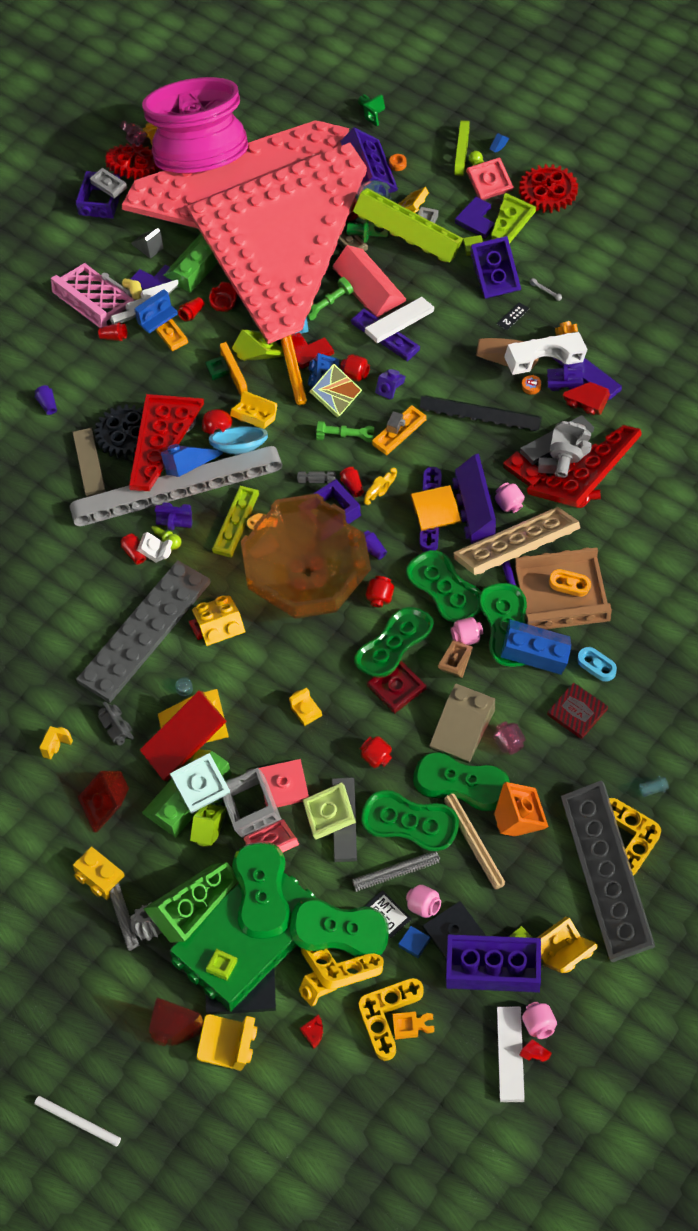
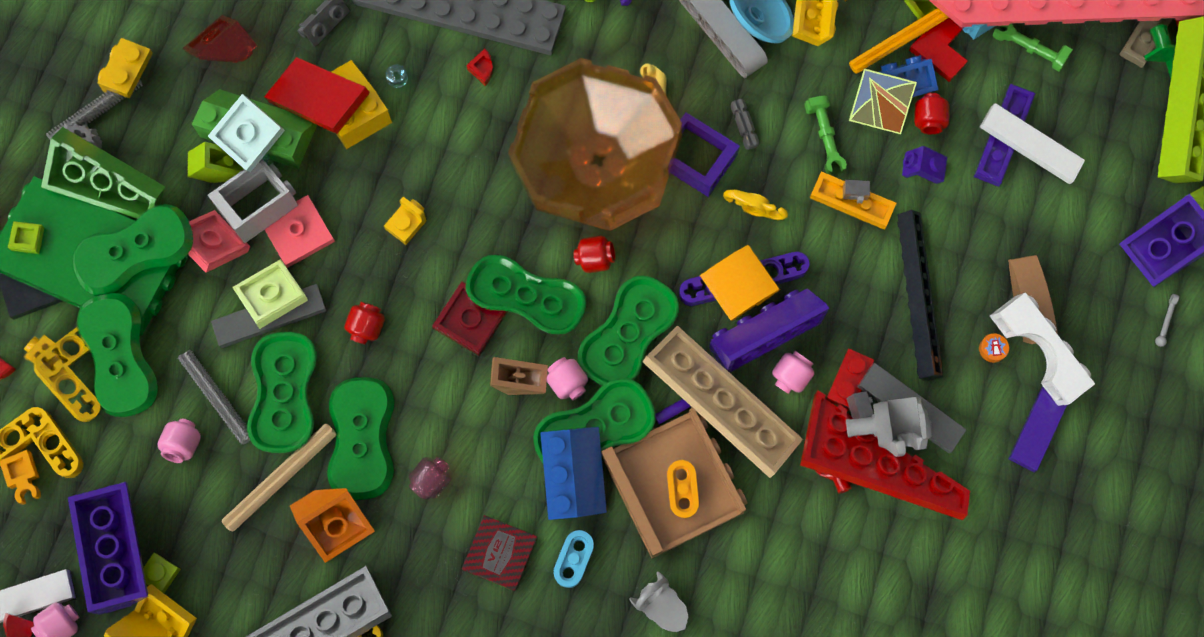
camera: 65 degrees right, 15 degrees up
yellow bracket [192,596,245,646] -> none
lime tile [212,486,259,558] -> none
coral slope [333,245,406,317] -> none
red cone [340,467,364,497] -> none
dark purple cone [357,530,387,560] -> none
sticker [364,890,412,938] -> none
blue tile [399,926,430,958] -> none
black plate [423,901,486,960] -> none
dark tan slope [430,684,495,763] -> none
black sticker [497,302,529,330] -> none
dark purple hips [547,364,583,391] -> none
light orange plate [555,321,578,336] -> none
red slope [563,382,610,415] -> none
none -> light grey piece [630,572,688,632]

